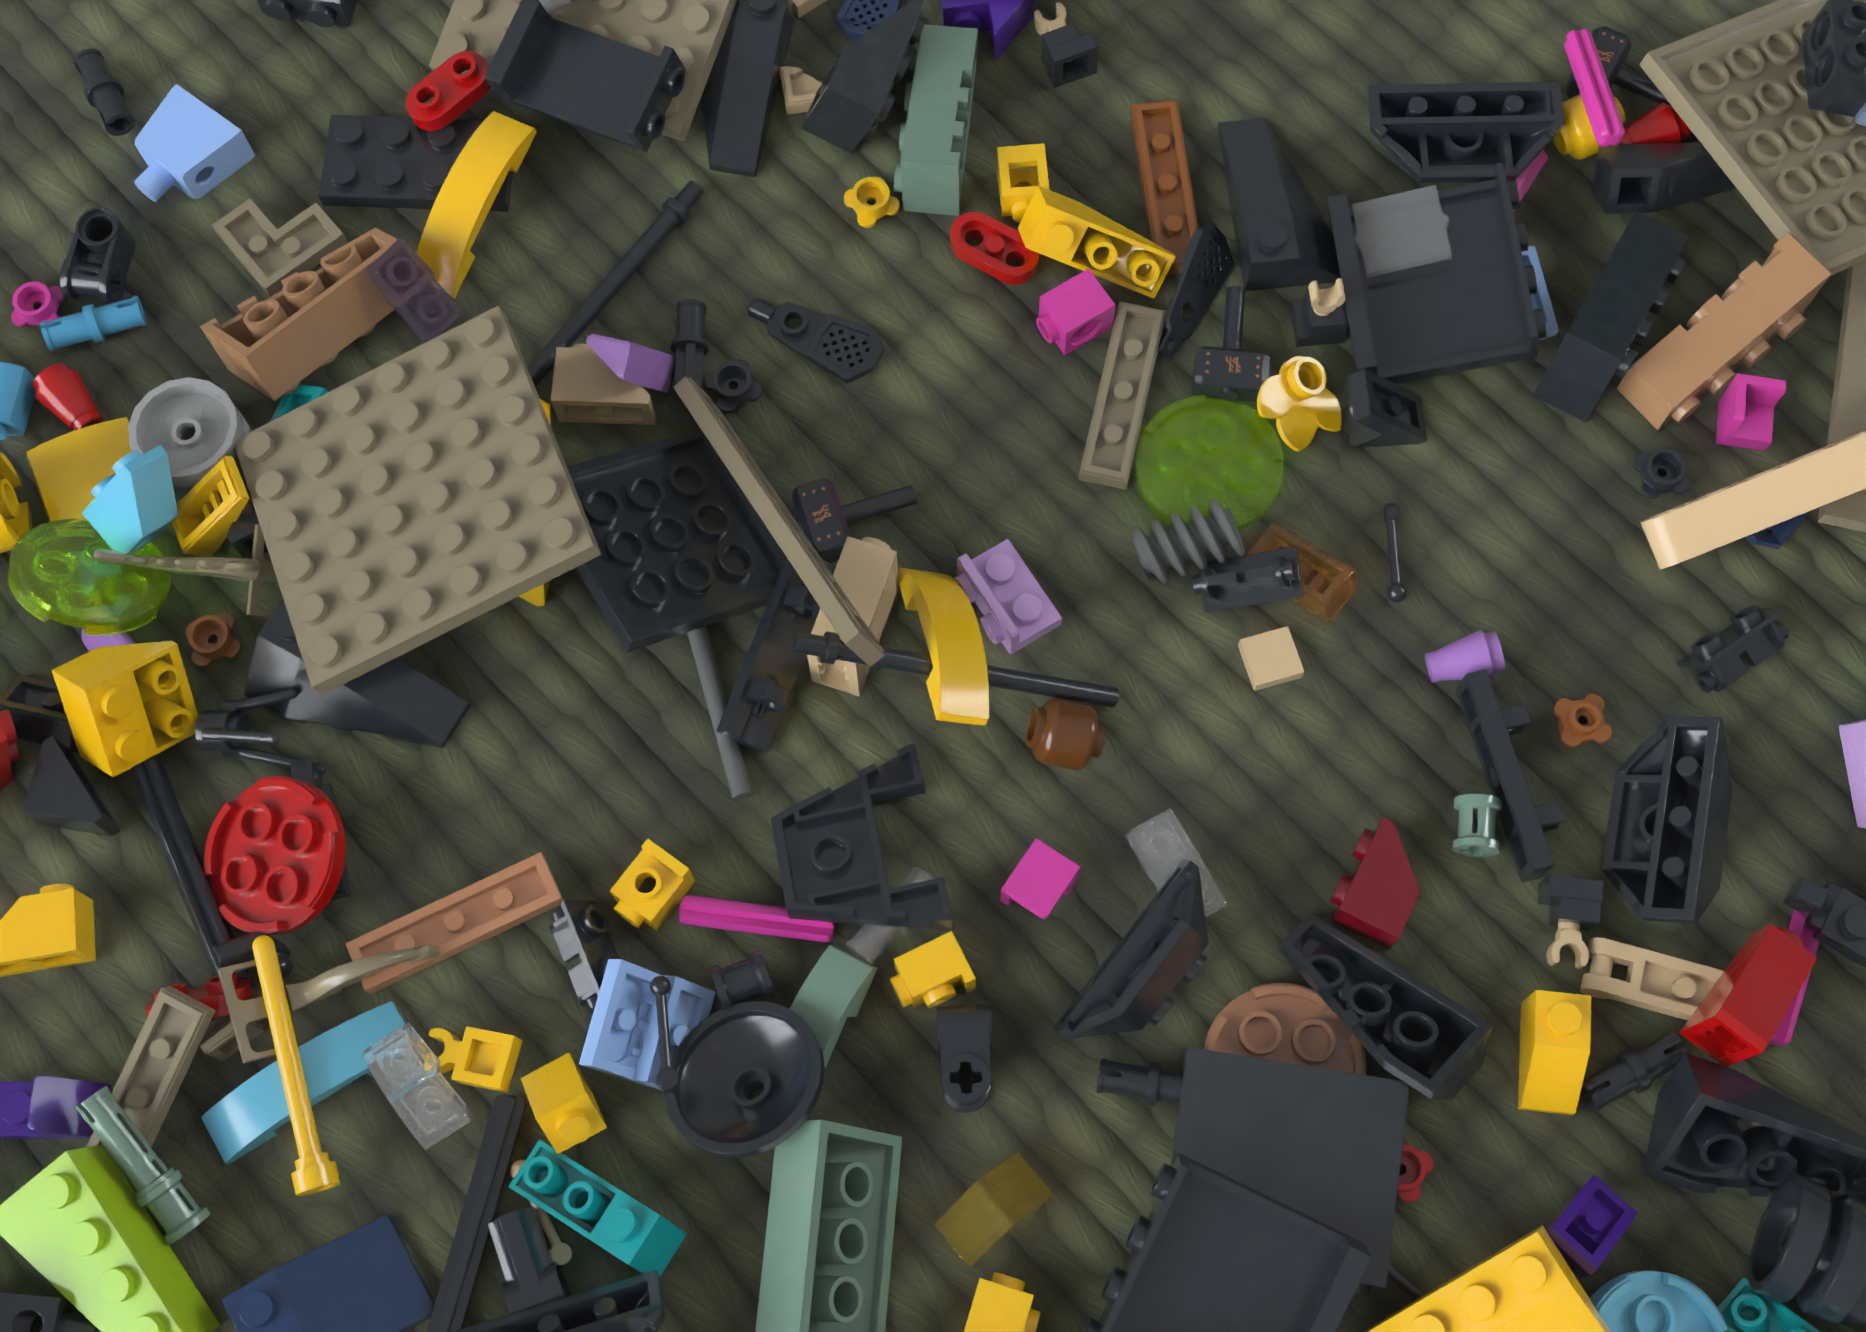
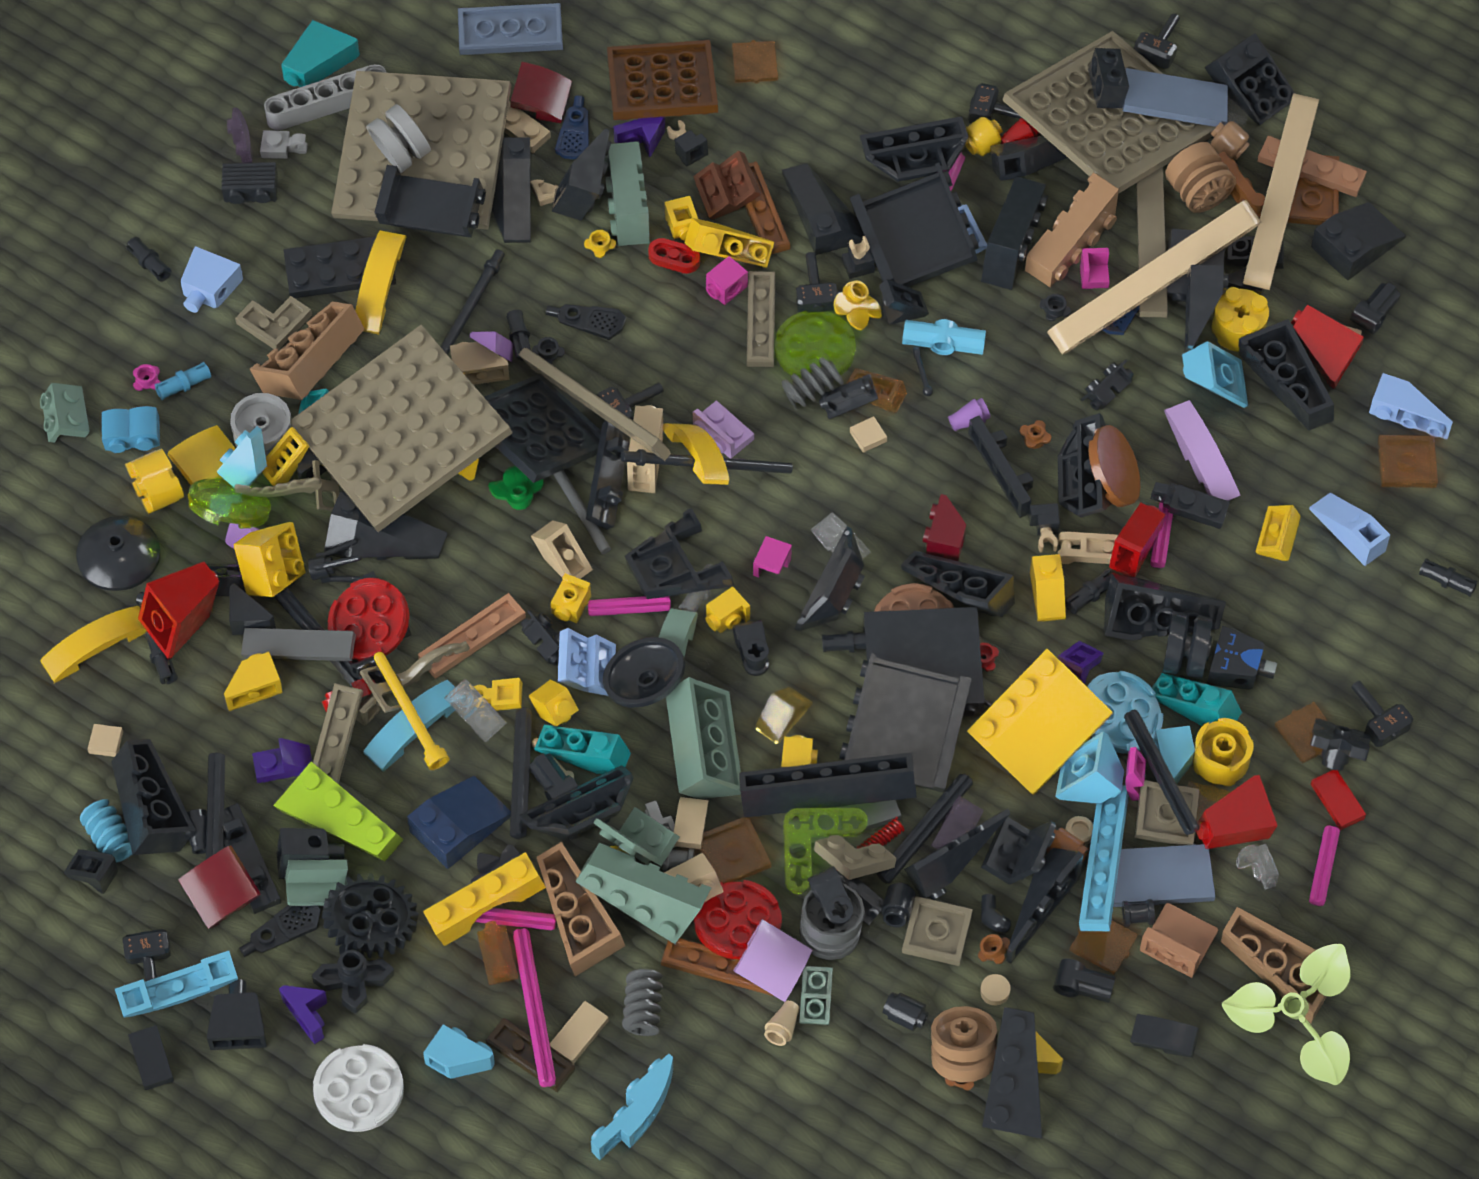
camera: 15 degrees left, 10 degrees down
red cone [32,363,103,431] -> none
black piece [60,207,136,304] -> none
sand green pin [75,1086,211,1245] -> none
dark orange plate [185,612,242,668] -> none
clear purple slope [364,237,465,343] -> none
red plate [406,51,491,131] -> none
black hinge [650,976,679,1090] -> none
black bush [710,949,776,1009] -> none
reddish brown head [1026,698,1106,770] -> none
black piece [1158,223,1234,359] -> none
clear piece [1352,185,1452,278] -> none
sand green bush [1452,794,1502,857] -> none
dark pink axle [1564,28,1625,147] -> none
none -> dark grey tile [241,628,356,661]
none -> green plate [488,465,544,510]
none -> tan slope [531,521,593,579]
none -> copper slope [693,150,761,219]
none -> medium azure piece [902,319,986,355]
none -> dark orange tile [1089,425,1140,507]

